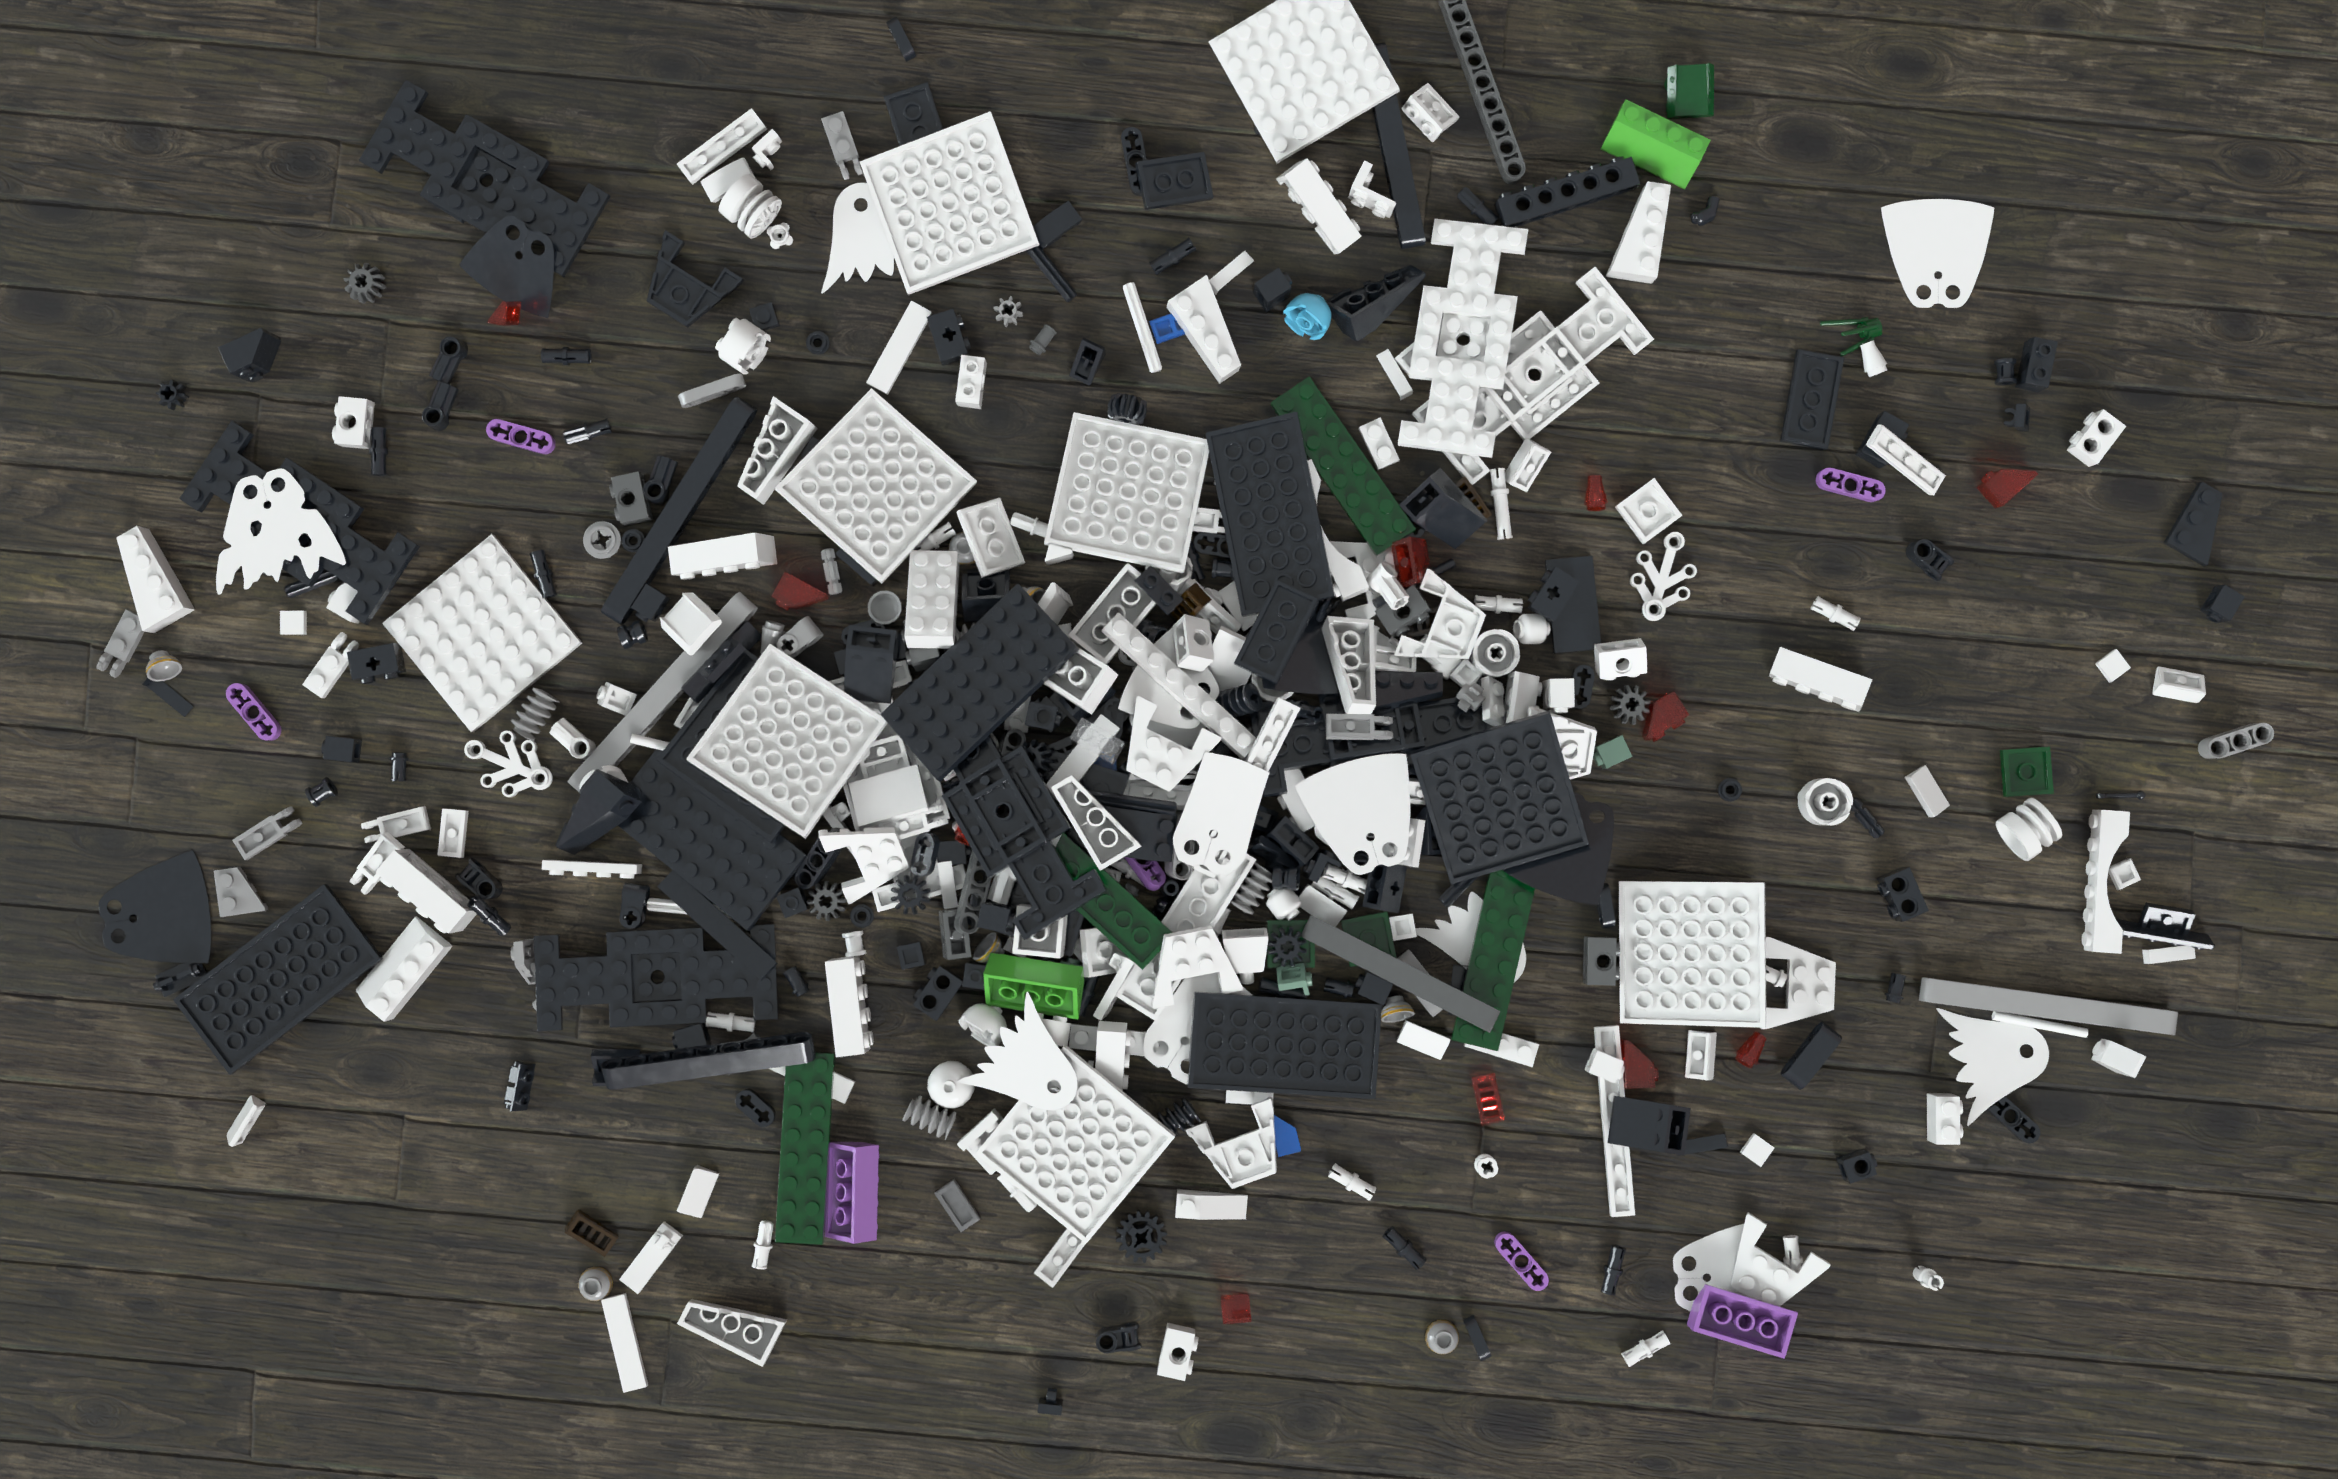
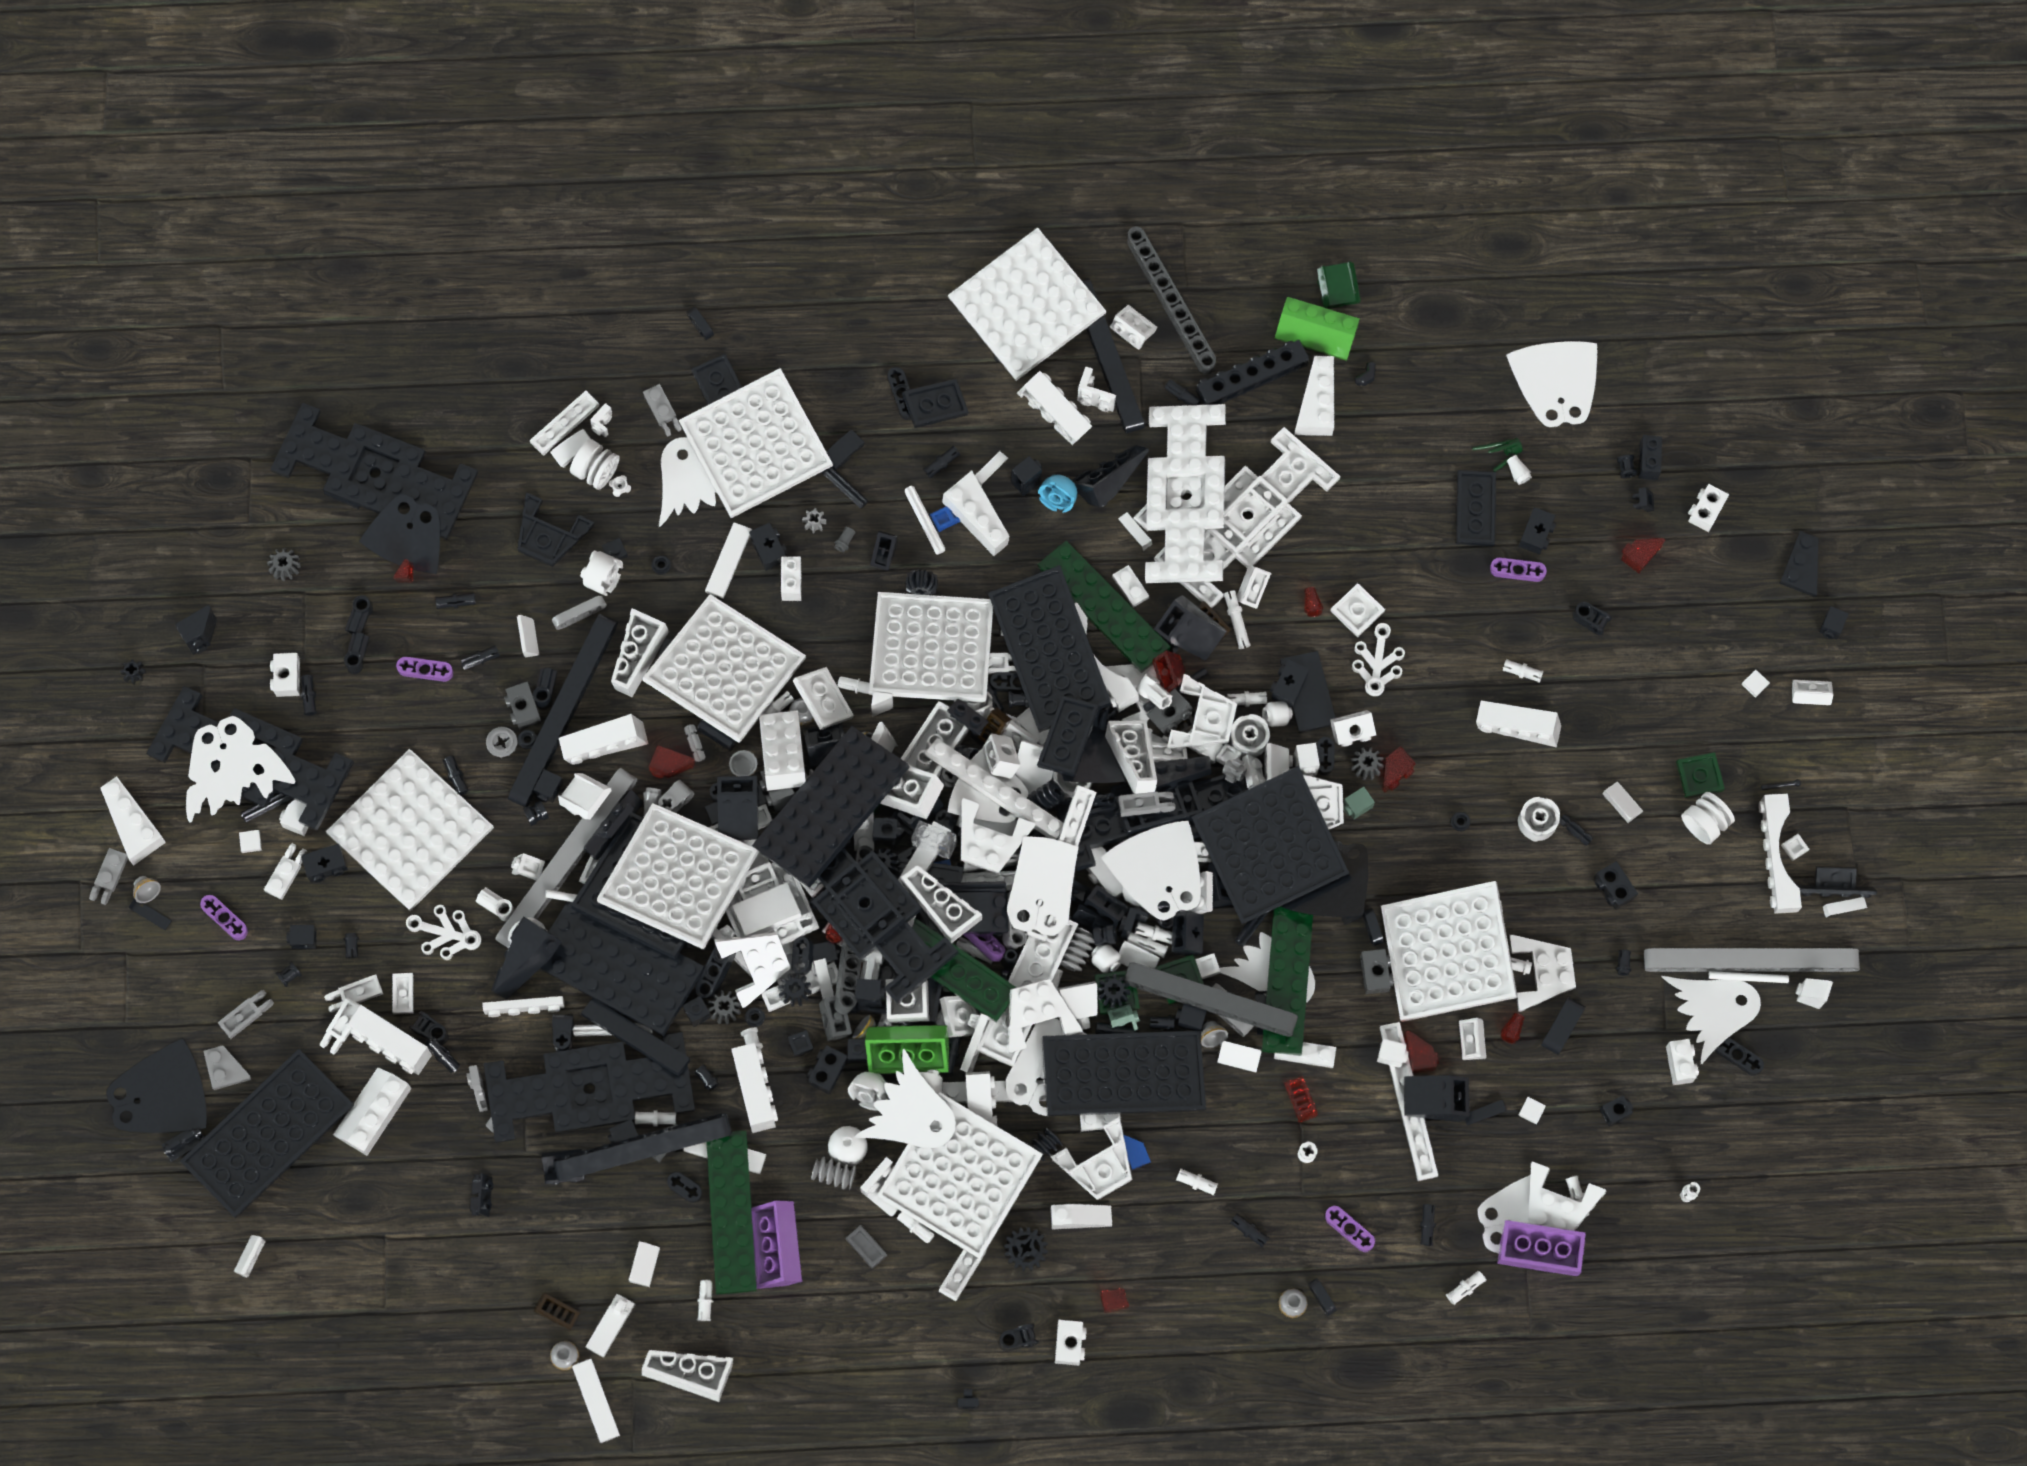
camera: 10 degrees left, 15 degrees down
light grey piece [511,688,560,741] -> none
white tile [1866,425,1946,495] -> none
light grey beam [2198,723,2274,759] -> none
none -> white slope [517,615,539,658]

